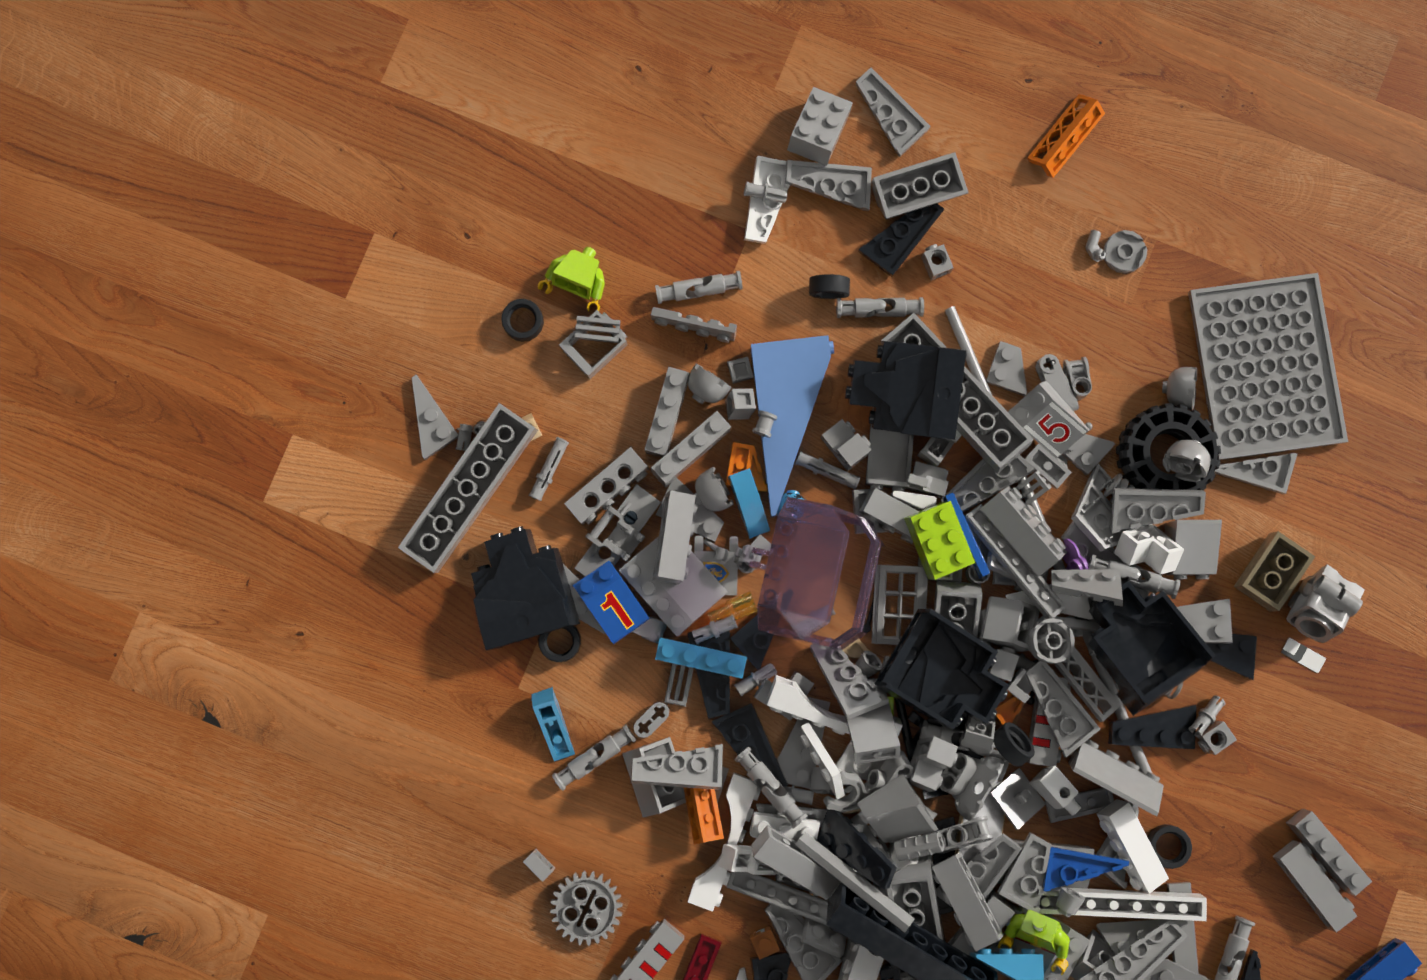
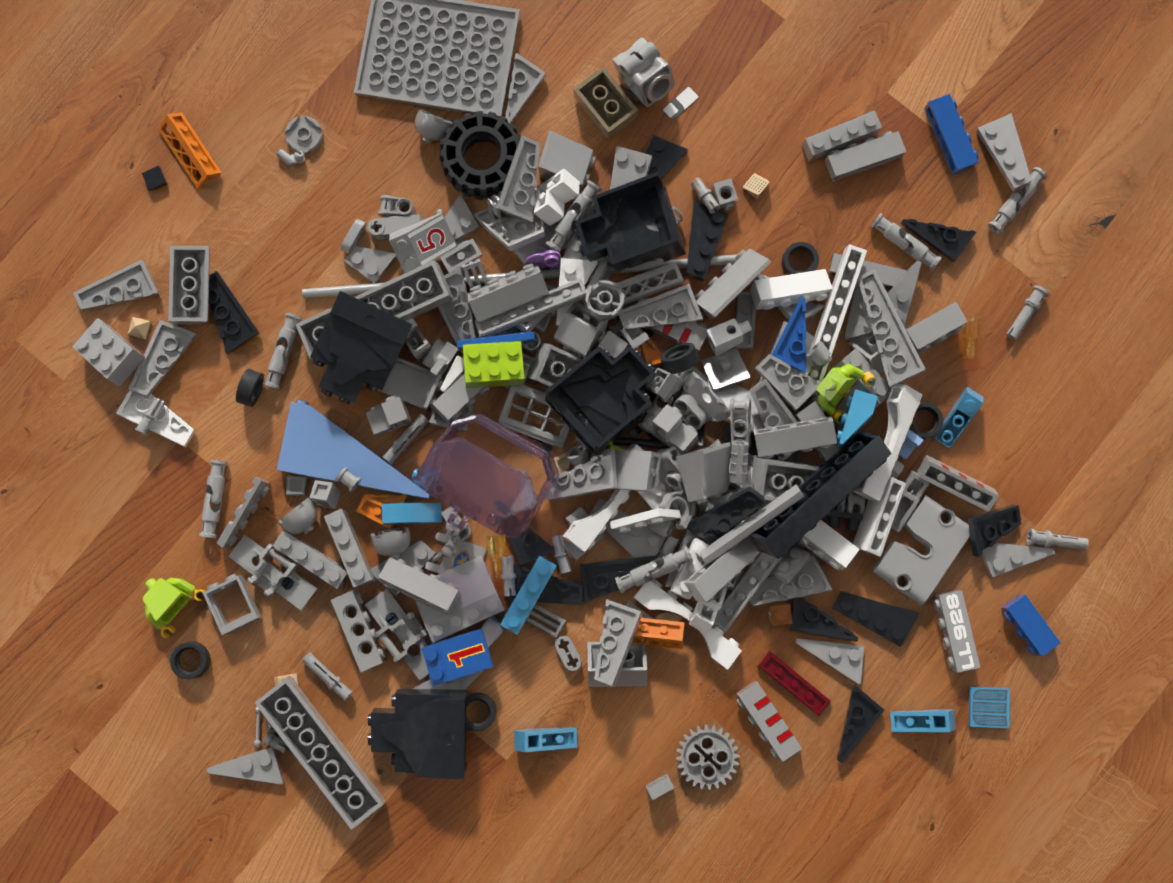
camera: 75 degrees left, 0 degrees up
light grey piece [552,724,636,791] -> none
light grey tile [574,316,621,343] -> none
light grey brick [921,244,954,280] -> none
light grey wing [1051,569,1123,606] -> none
light grey cylinder [1163,440,1211,482] -> none
none -> tan slope [127,317,151,340]
none -> black tile [142,166,168,191]
none -> light grey piece [228,535,318,611]
none -> light grey hinge [254,707,261,747]
none -> light grey beam [341,219,367,254]
none -> tan tile [655,612,683,622]
none -> tan slope [742,173,770,199]

